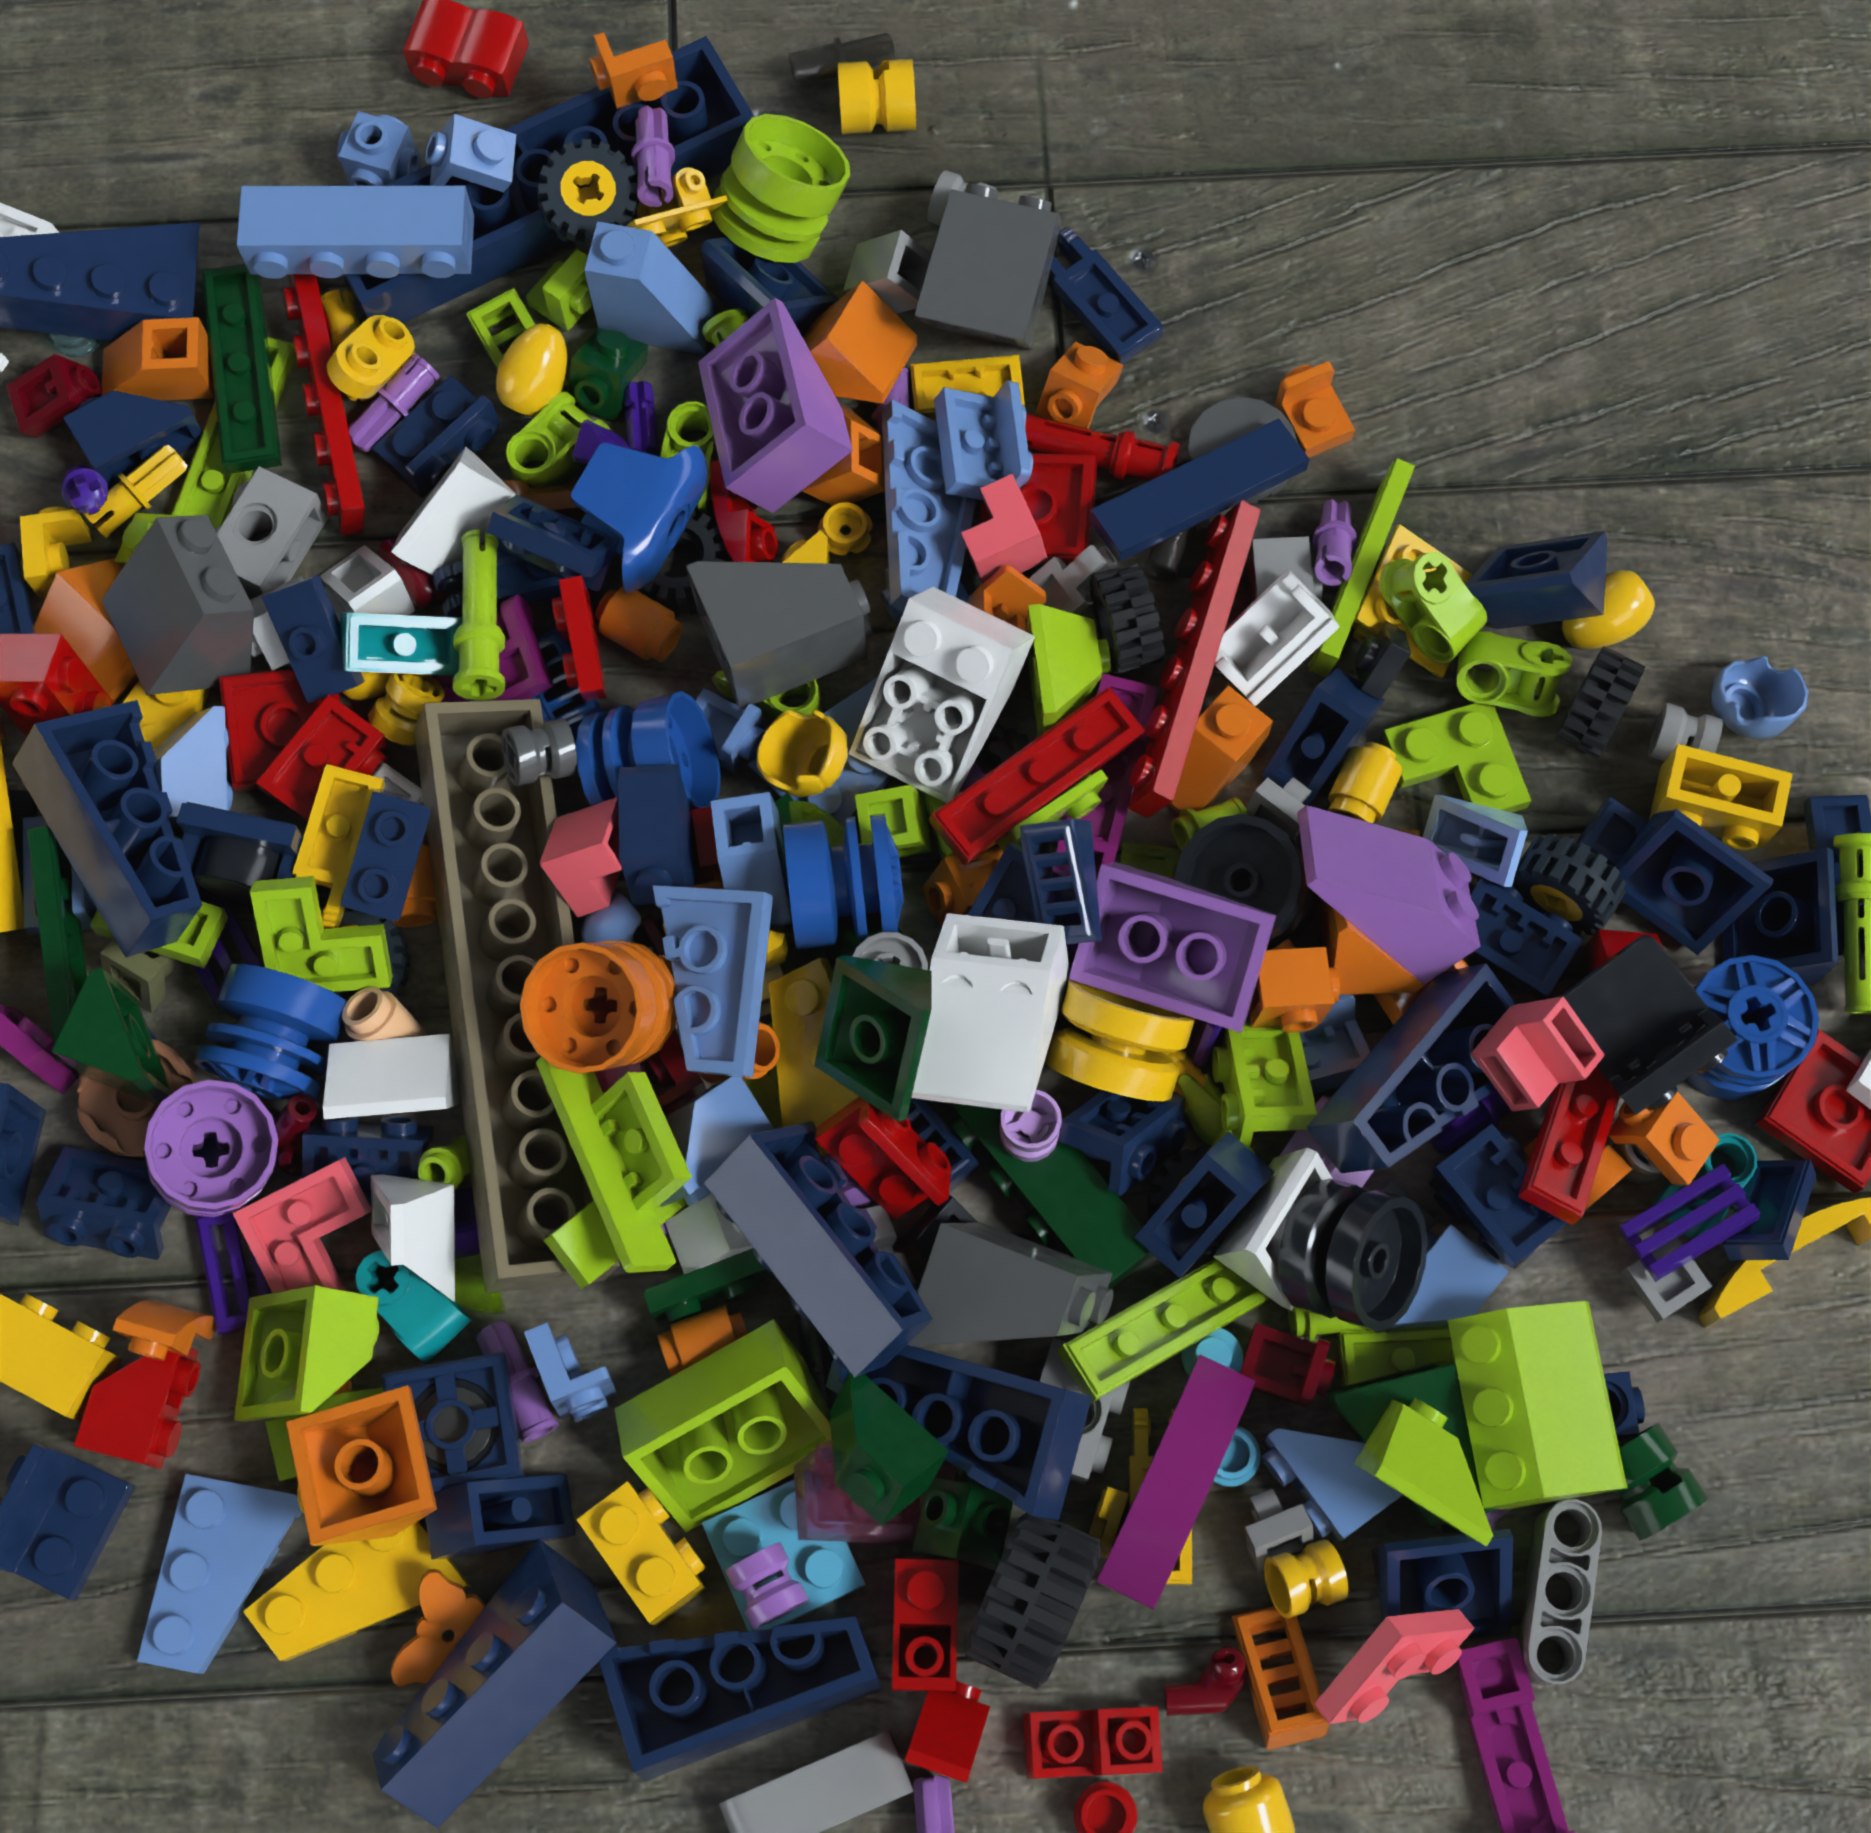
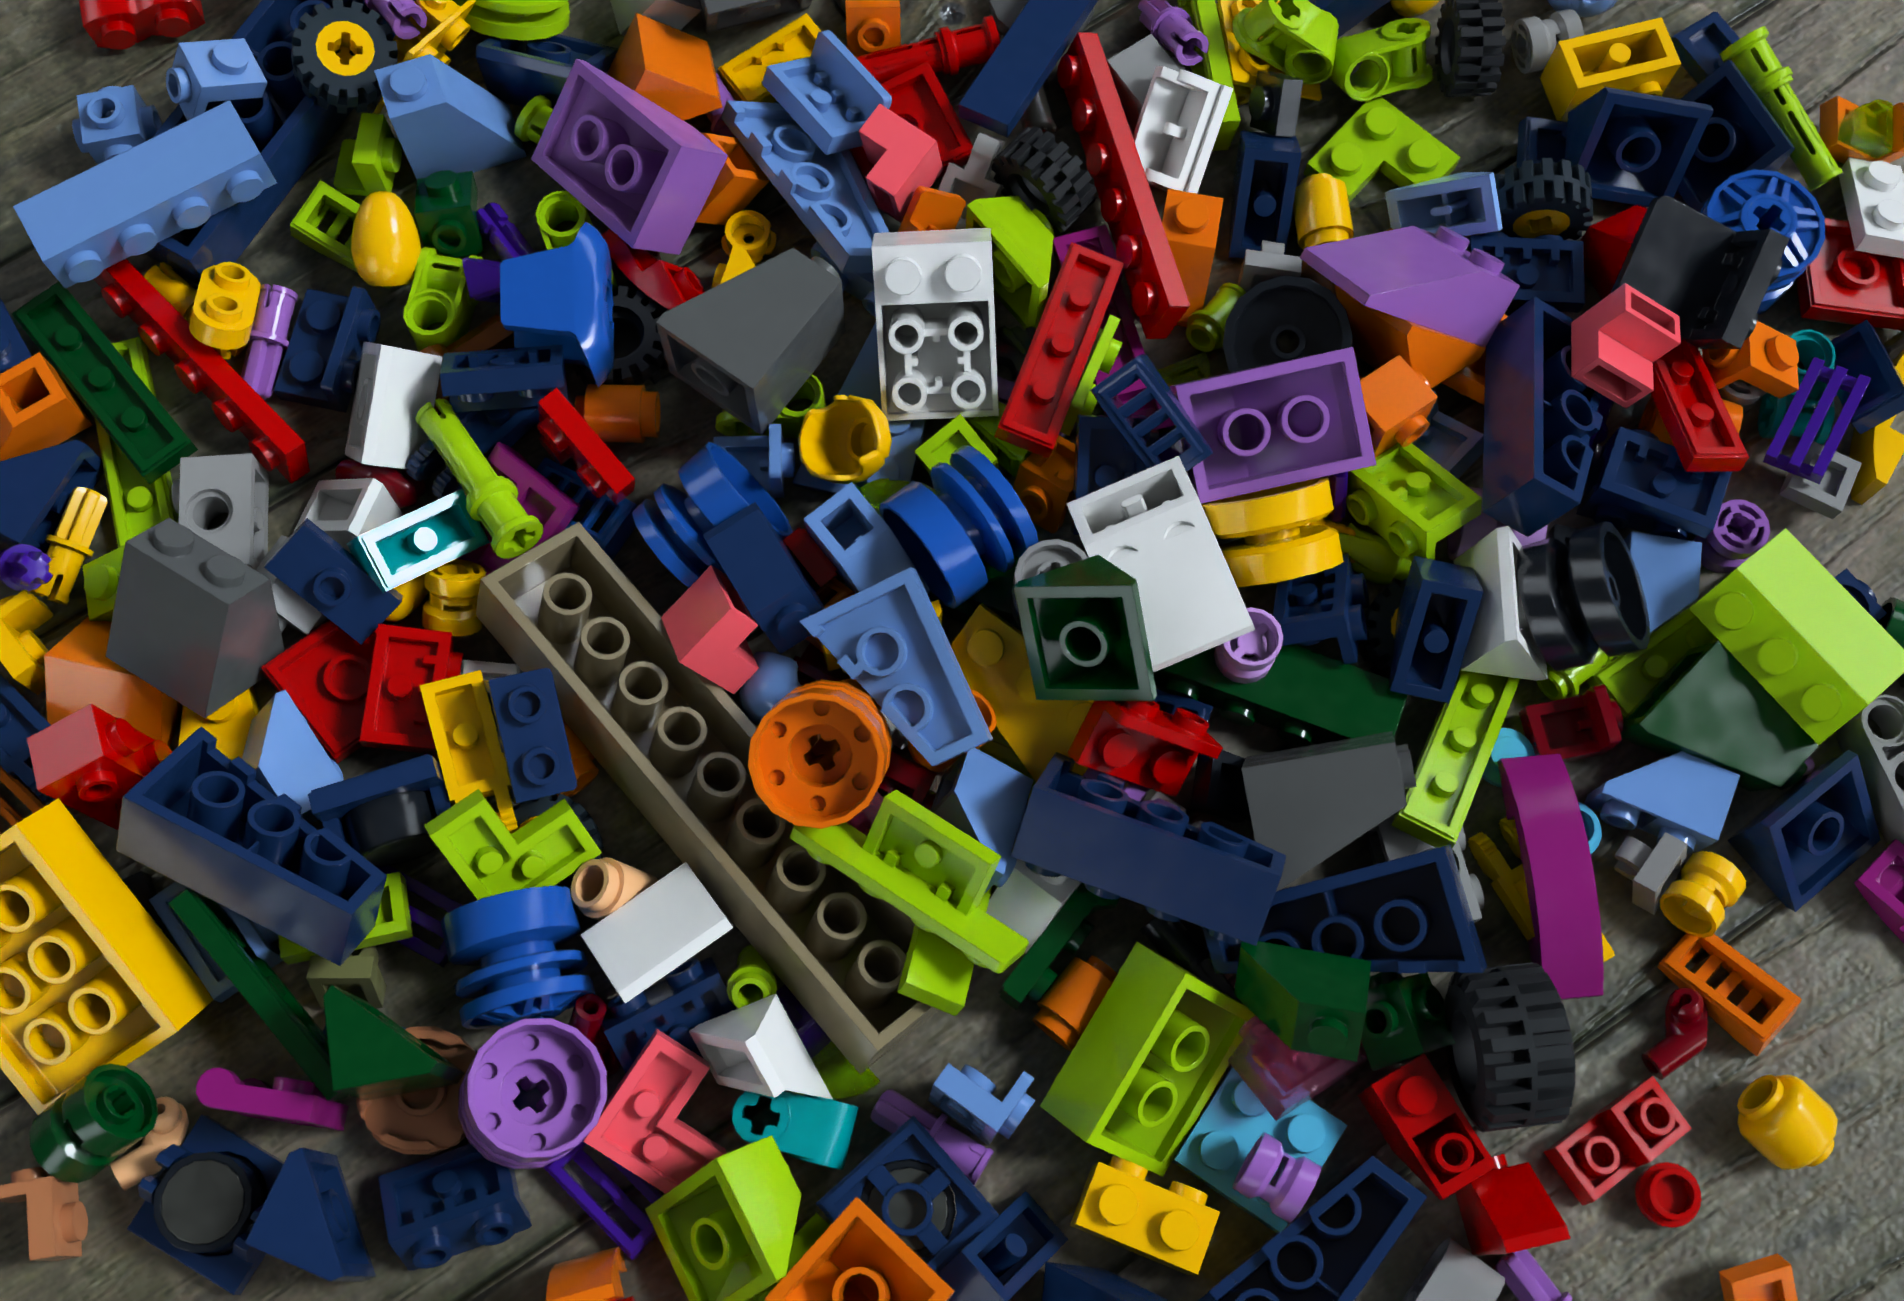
camera: 35 degrees left, 0 degrees up
dark grey wheel [502,718,577,786] -> none
yellow tile [1089,1487,1129,1559] -> none
coral plate [1314,1609,1474,1724] -> none
lime slope [1354,1398,1493,1547] -> none
none -> medium lavender wheel [1692,499,1770,573]

